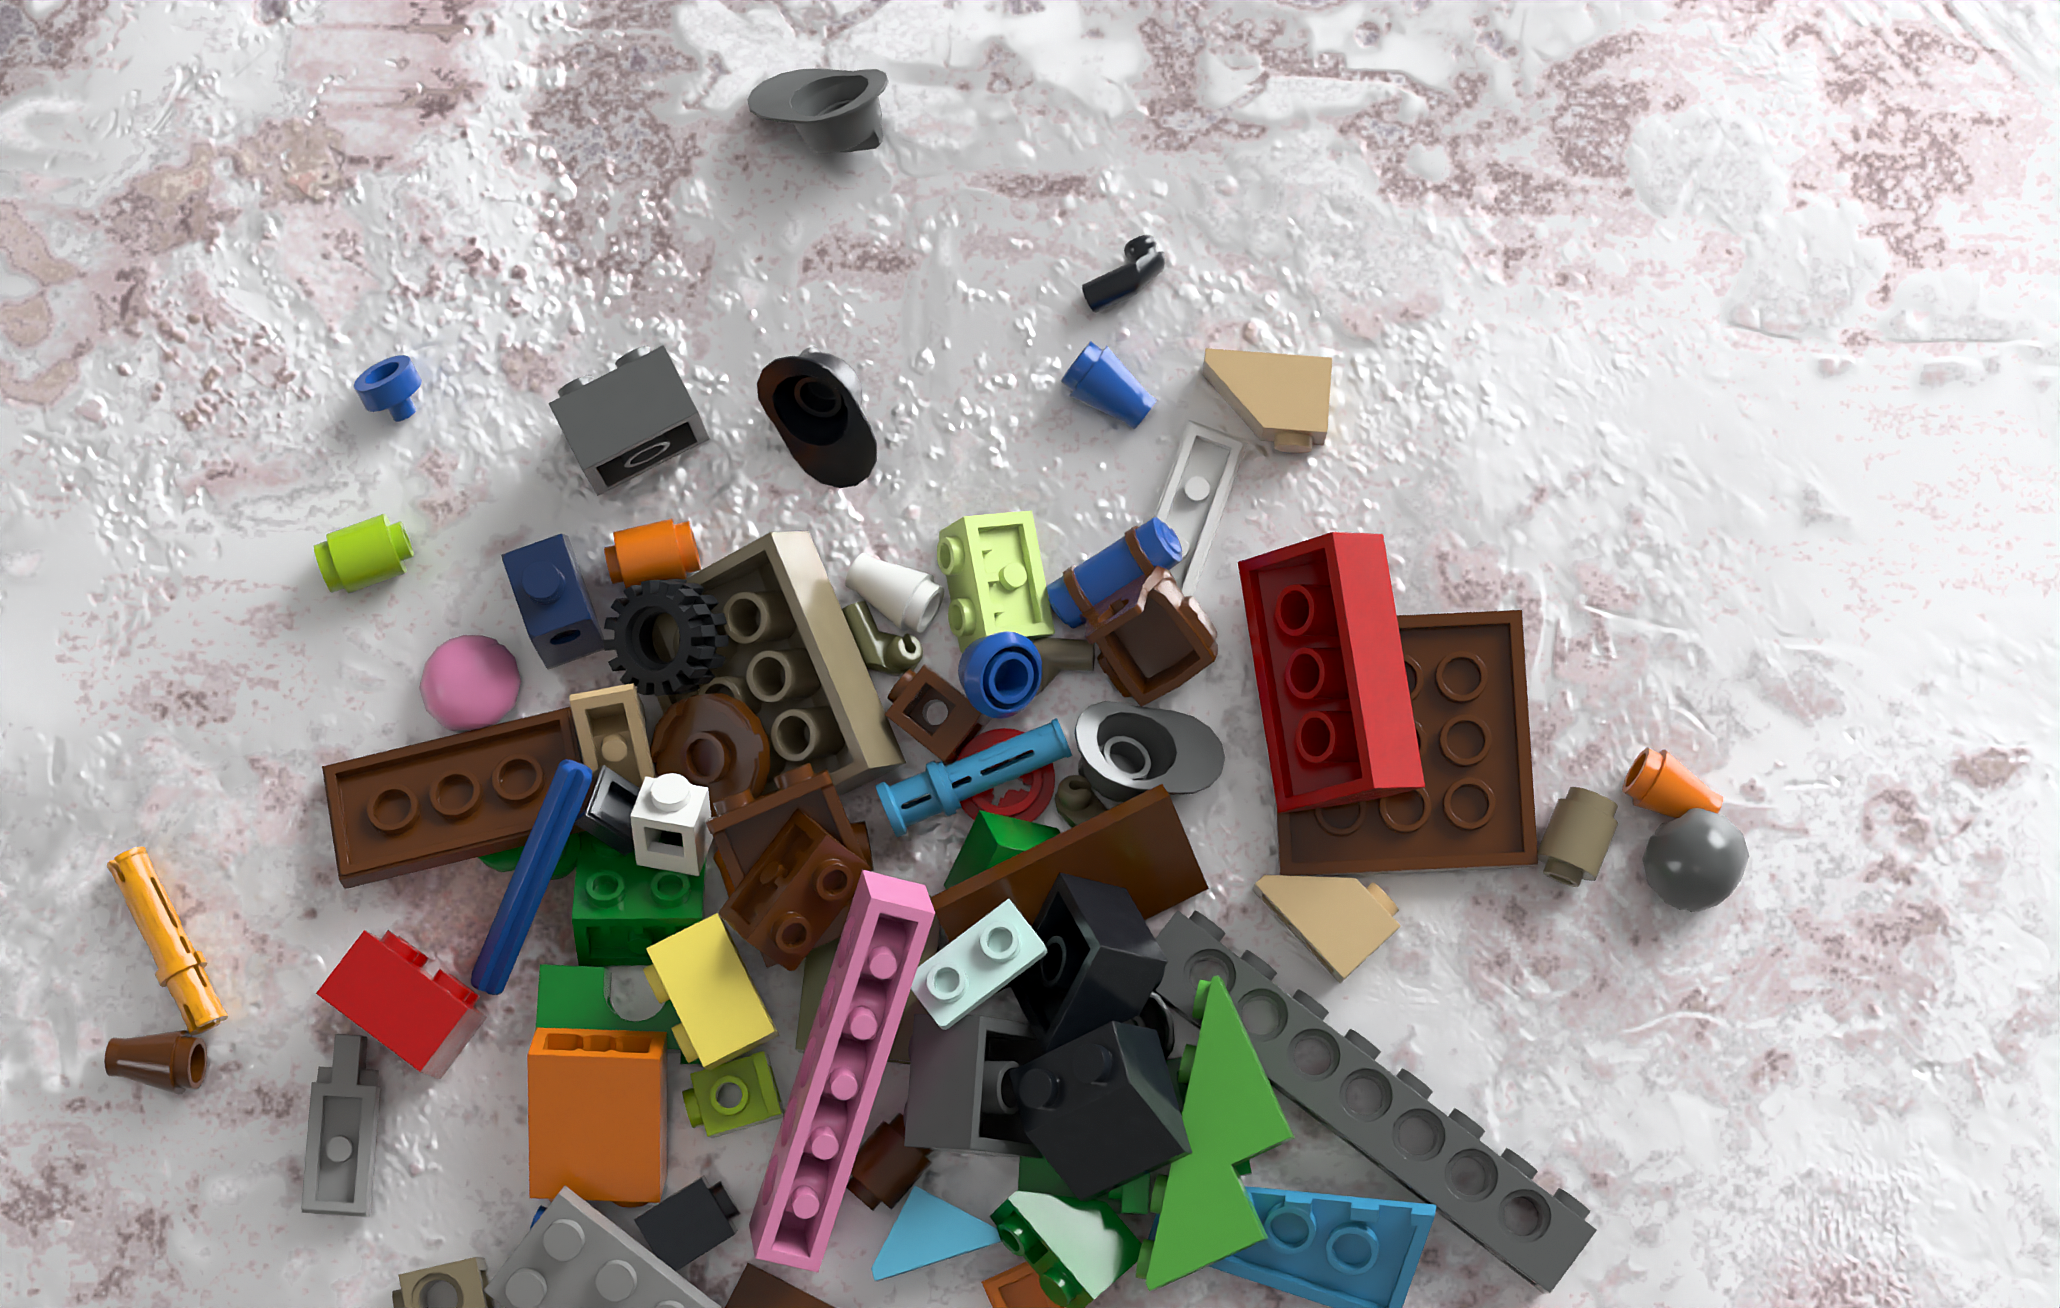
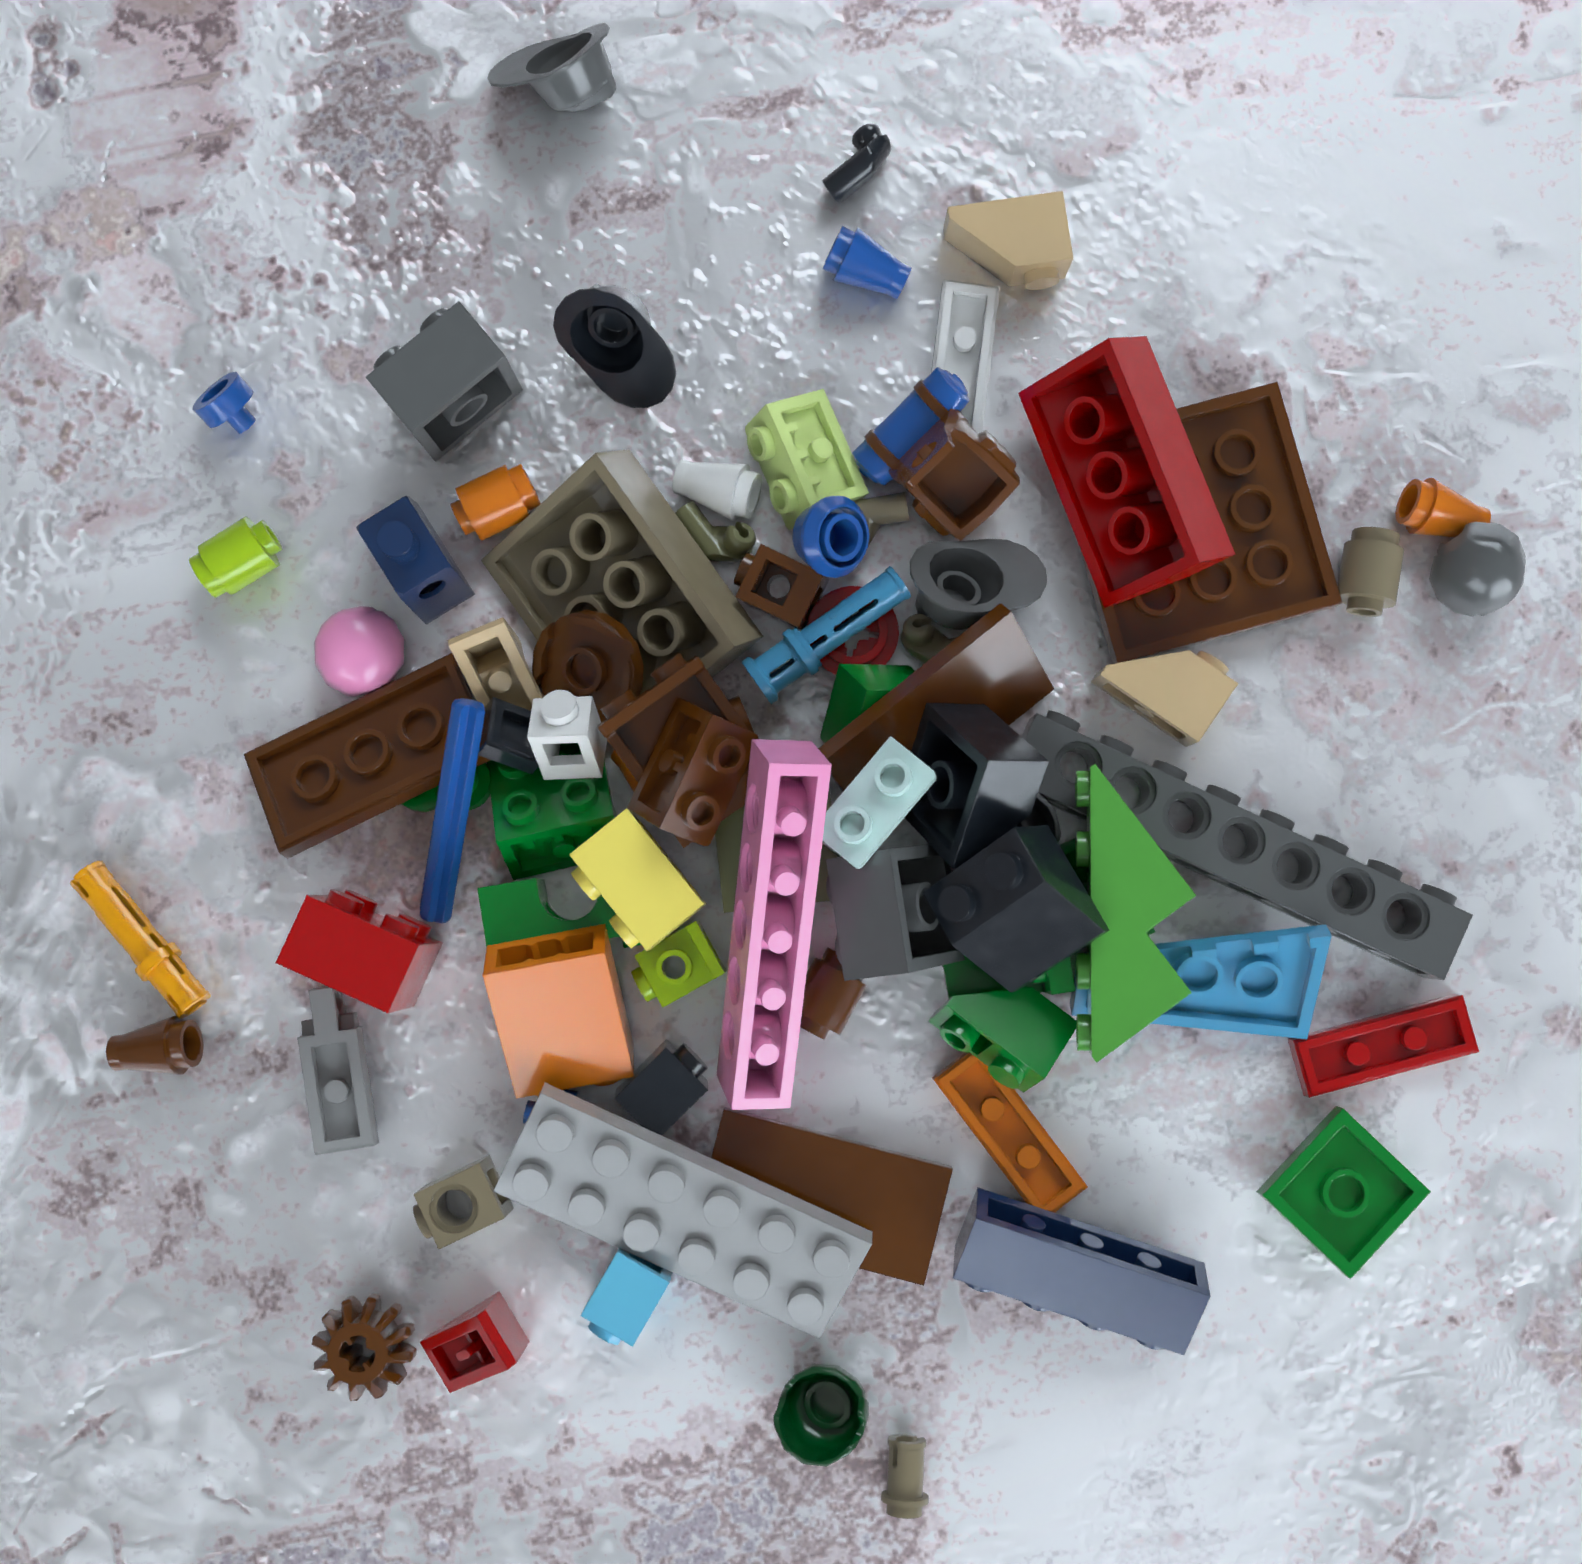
camera: 15 degrees left, 5 degrees up
black tyre [603,579,729,696] -> none
medium azure slope [871,1185,1001,1282] -> none

